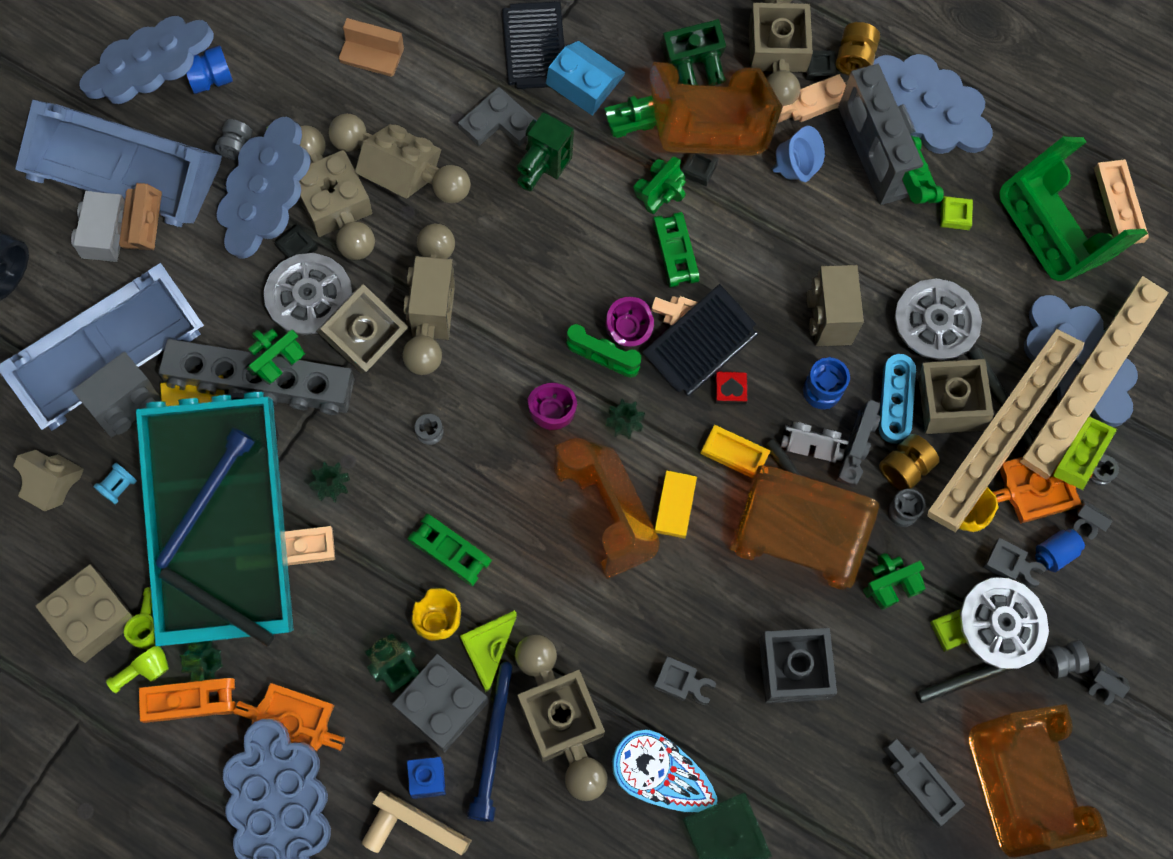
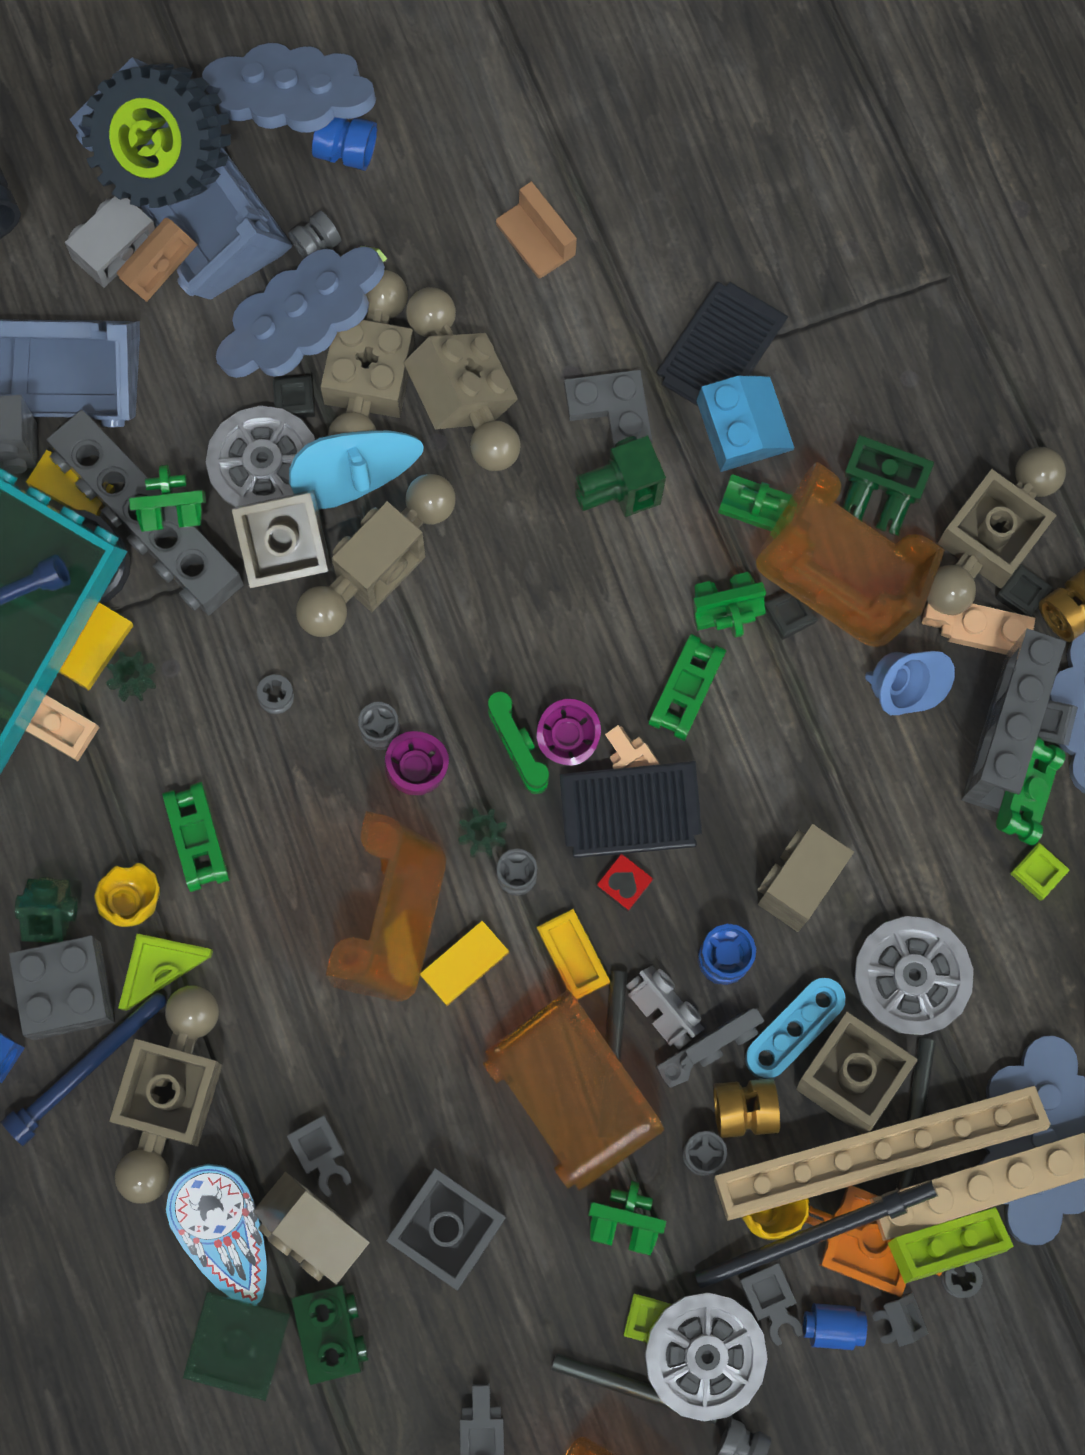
camera: 40 degrees right, 5 degrees up
none -> yellow tile [59,602,133,691]
none -> black wheel [82,63,231,208]
none -> dark tan brick [253,1171,370,1284]
none -> medium azure shield [289,430,424,509]
none -> dark green brick [291,1285,369,1385]
none -> dark grey wheel [358,702,400,750]
none -> dark grey wheel [496,849,538,896]
none -> black bar [695,1180,938,1289]

